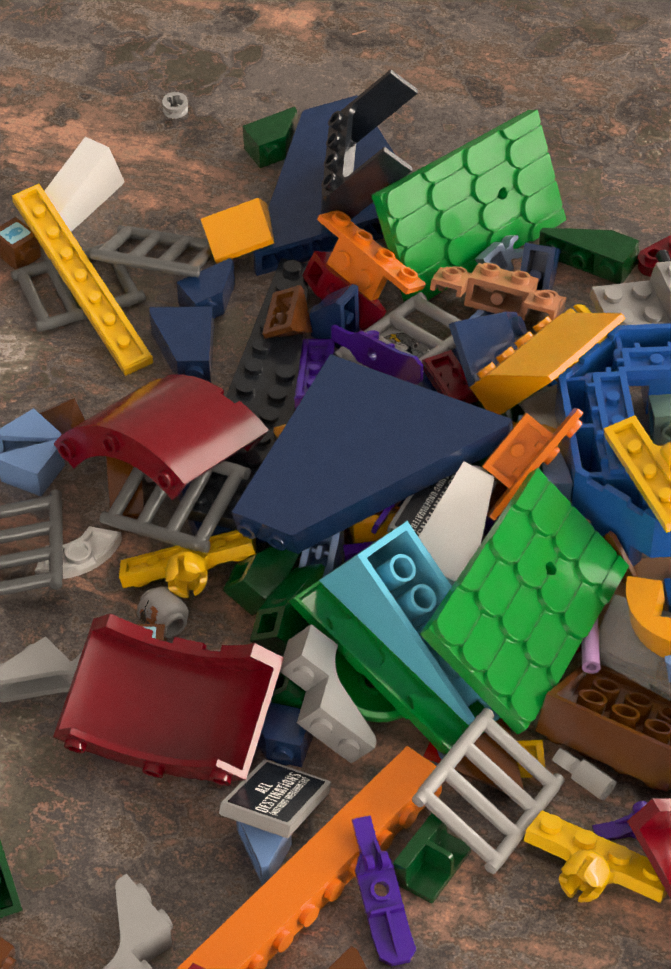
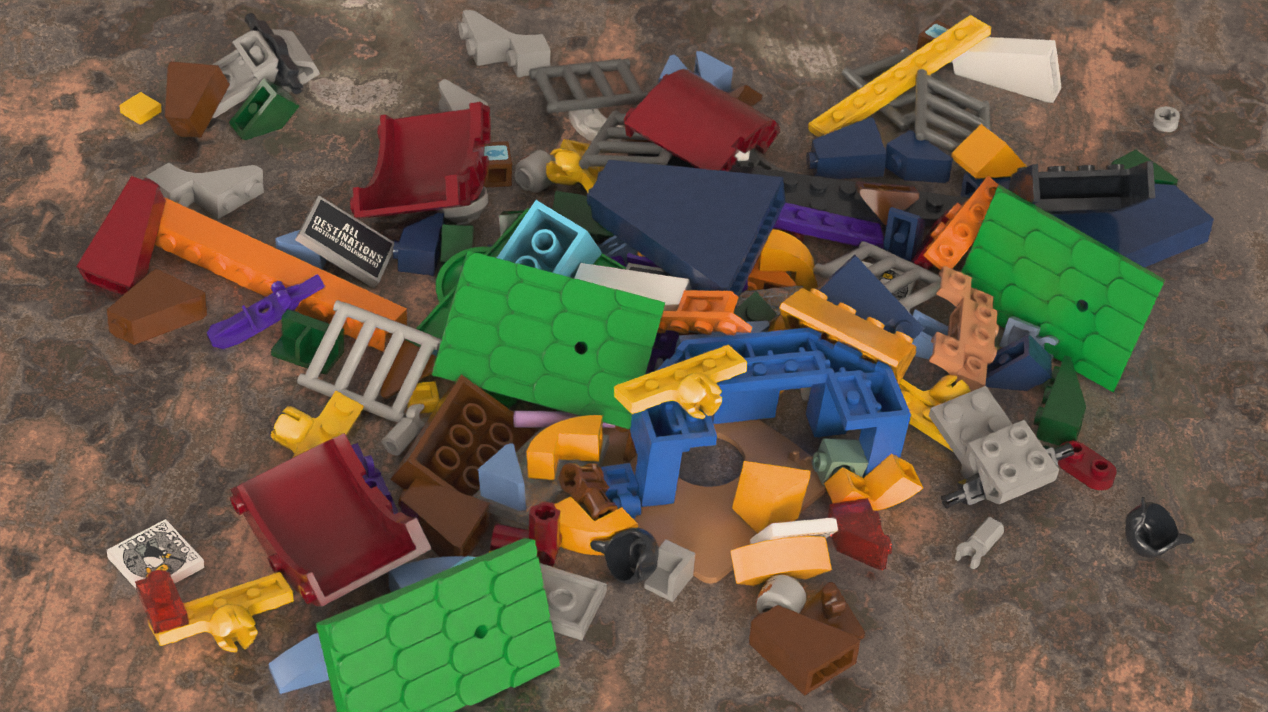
camera: 75 degrees right, 5 degrees down
light grey arch [280,625,376,763] -> none
dark purple piece [331,325,423,385] -> none

